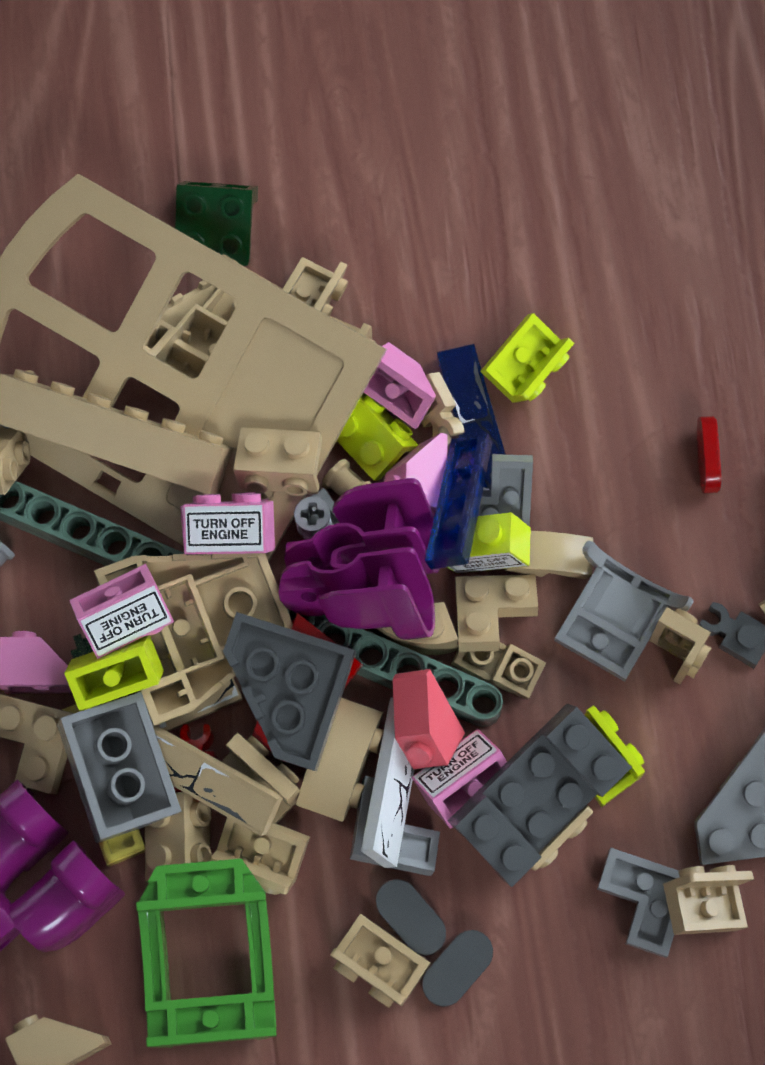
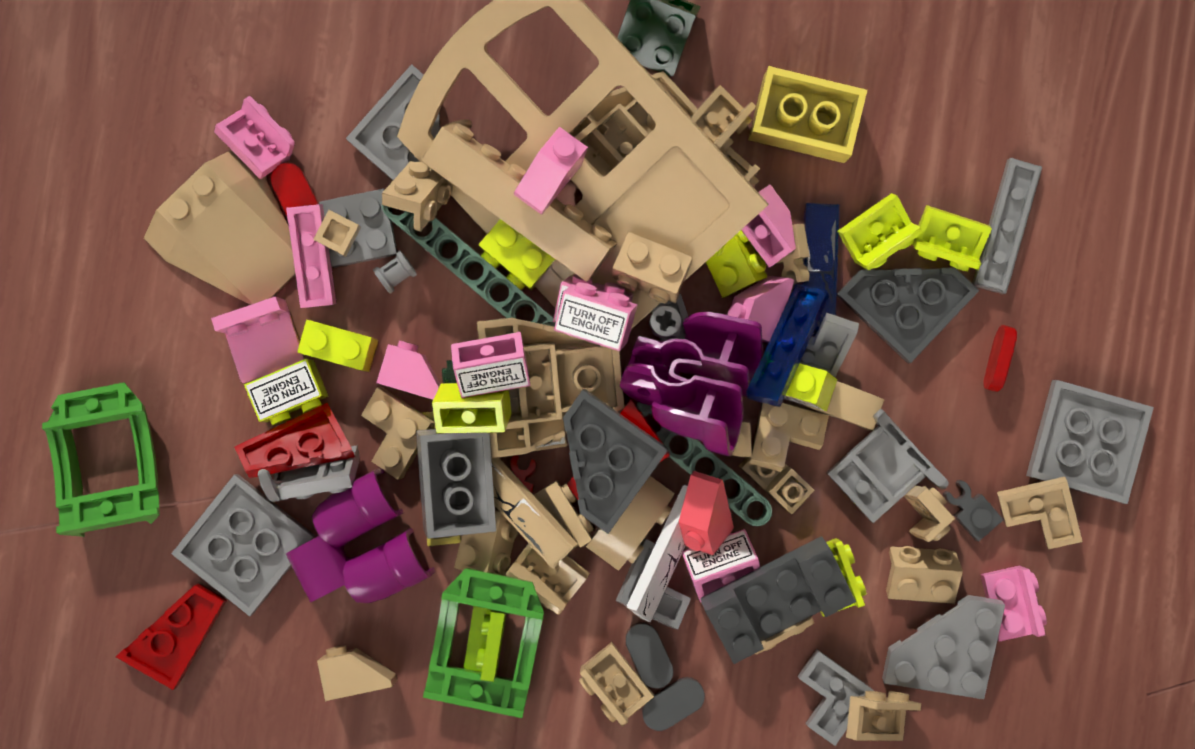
camera: 15 degrees right, 15 degrees up
tan bush [322,459,372,496] -> none
none -> lime bracket [464,606,507,682]
none -> neon yellow bracket [478,219,556,291]
none -> bright pink slope [514,127,588,215]
none -> light yellow brick [748,66,867,163]
none -> dark grey plate [836,268,980,363]
none -> tan bracket [886,546,963,604]
none -> neon yellow bracket [913,205,992,271]
none -> light grey tile [972,158,1042,295]

